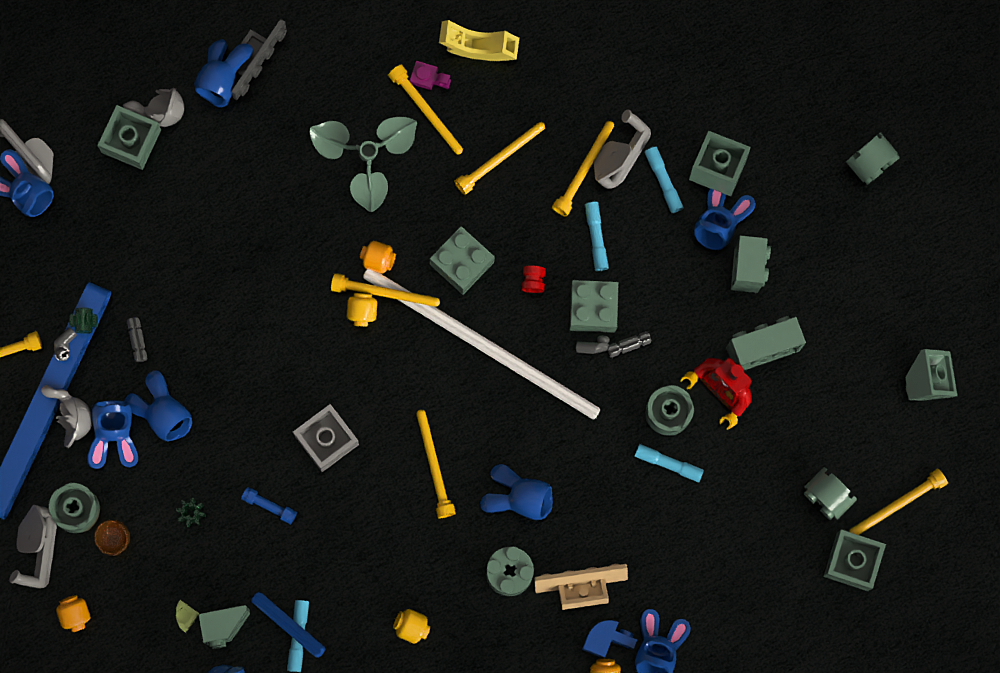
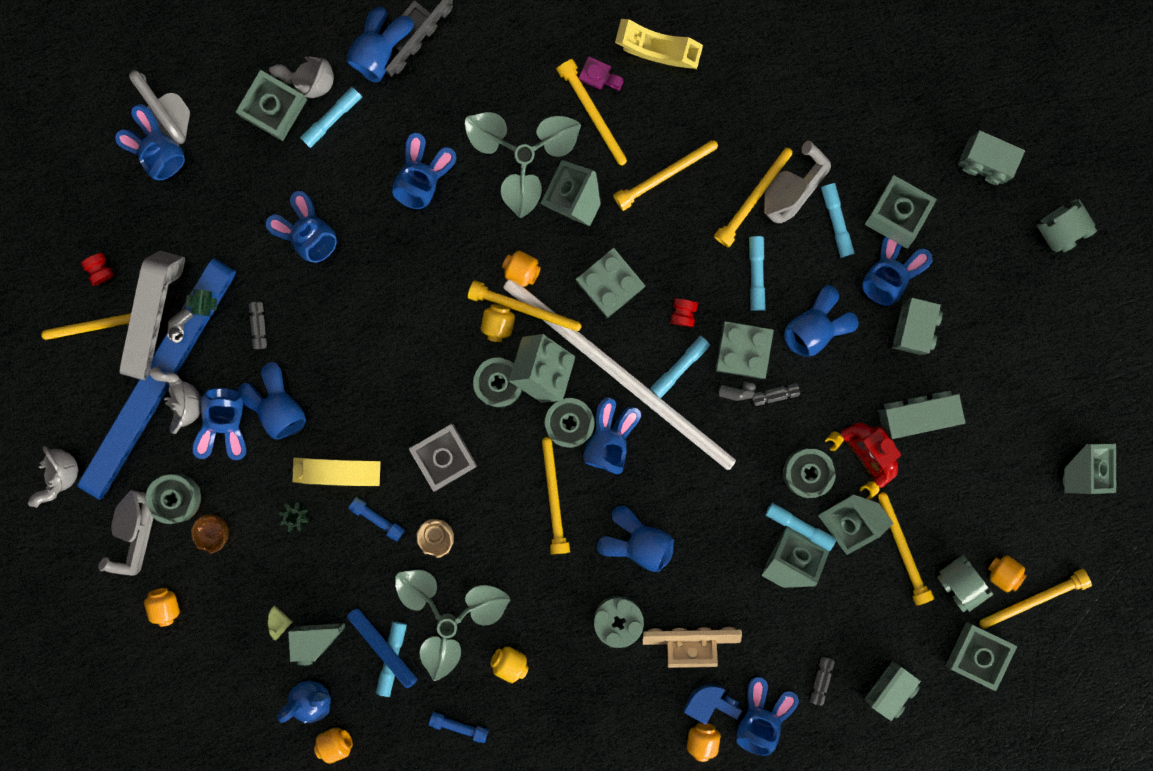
camera: 15 degrees right, 10 degrees up
none -> light grey beam [120,251,185,380]
none -> blue piece [266,191,337,263]
none -> light yellow arch [293,458,380,486]
none -> medium azure piece [300,87,362,148]
none -> blue piece [392,133,457,209]
none -> sand green plant [395,570,510,681]
none -> tan hair [417,519,454,558]
none -> sand green brick [473,358,522,407]
none -> sand green brick [509,334,575,403]
none -> sand green slope [540,160,600,226]
none -> sand green brick [545,398,594,448]
none -> blue piece [583,397,641,474]
none -> medium azure piece [650,336,711,398]
none -> sand green slope [762,526,829,588]
none -> blue piece [784,285,859,357]
none -> dark grey axle [810,657,835,705]
none -> sand green slope [818,495,893,555]
none -> sand green slope [864,661,921,721]
none -> yellow piece [878,492,934,606]
none -> sand green brick [958,131,1025,185]
none -> light orange head [988,556,1027,592]

